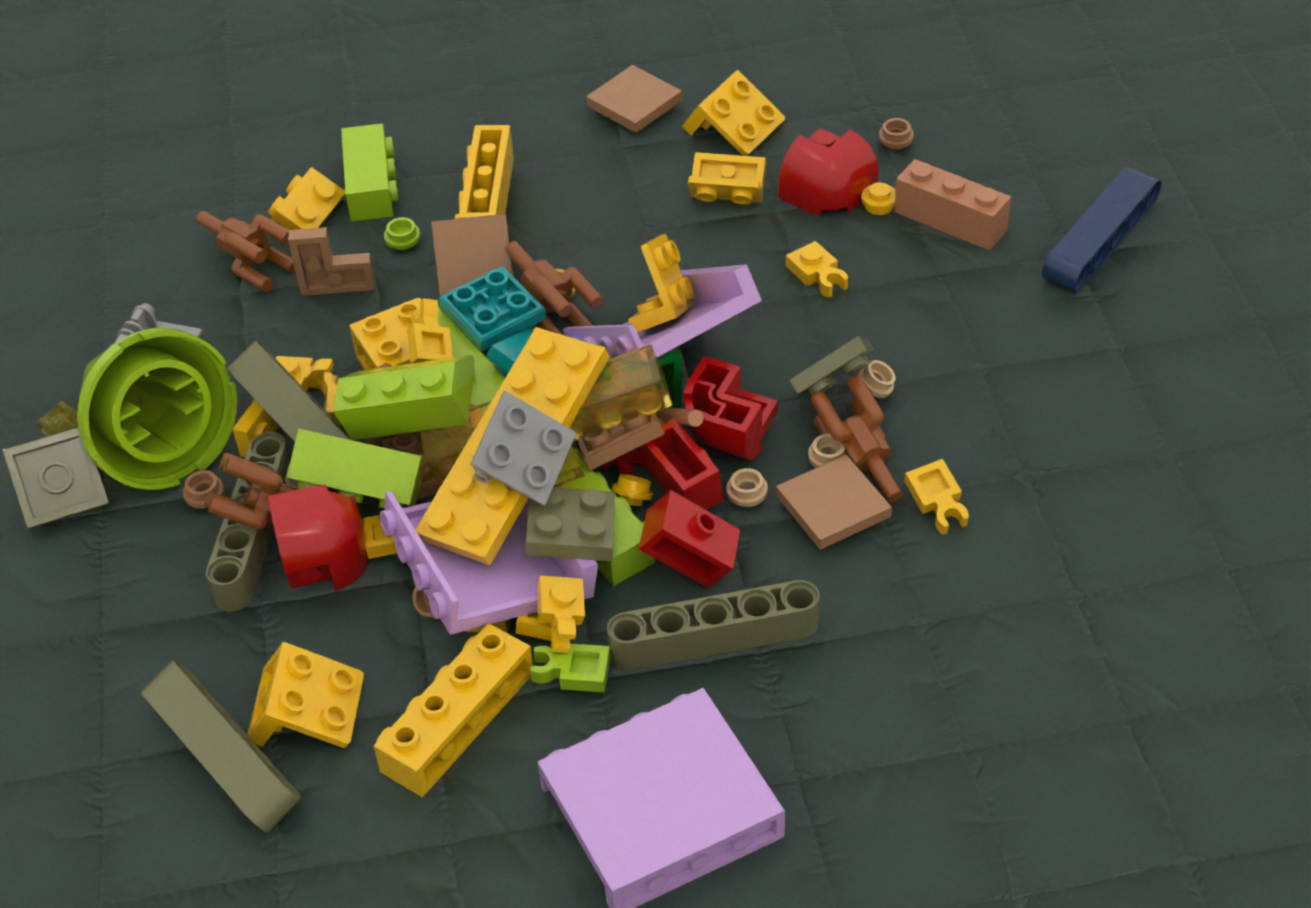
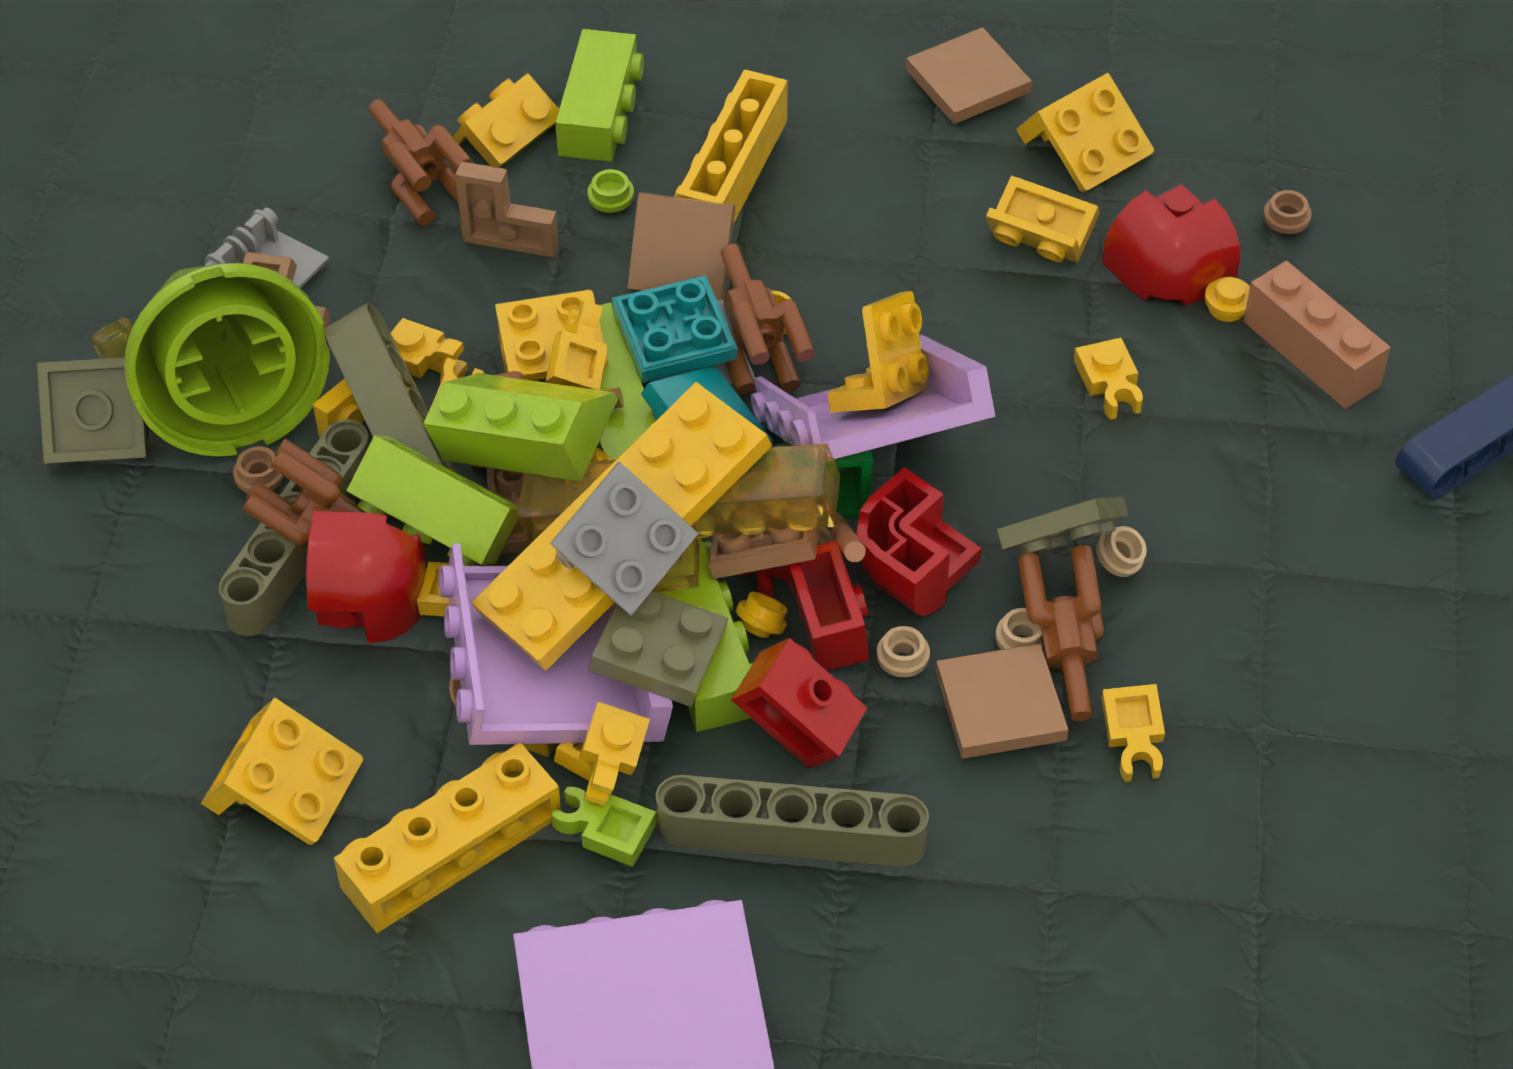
camera: 15 degrees right, 5 degrees up
olive beam [141,659,302,833] -> none

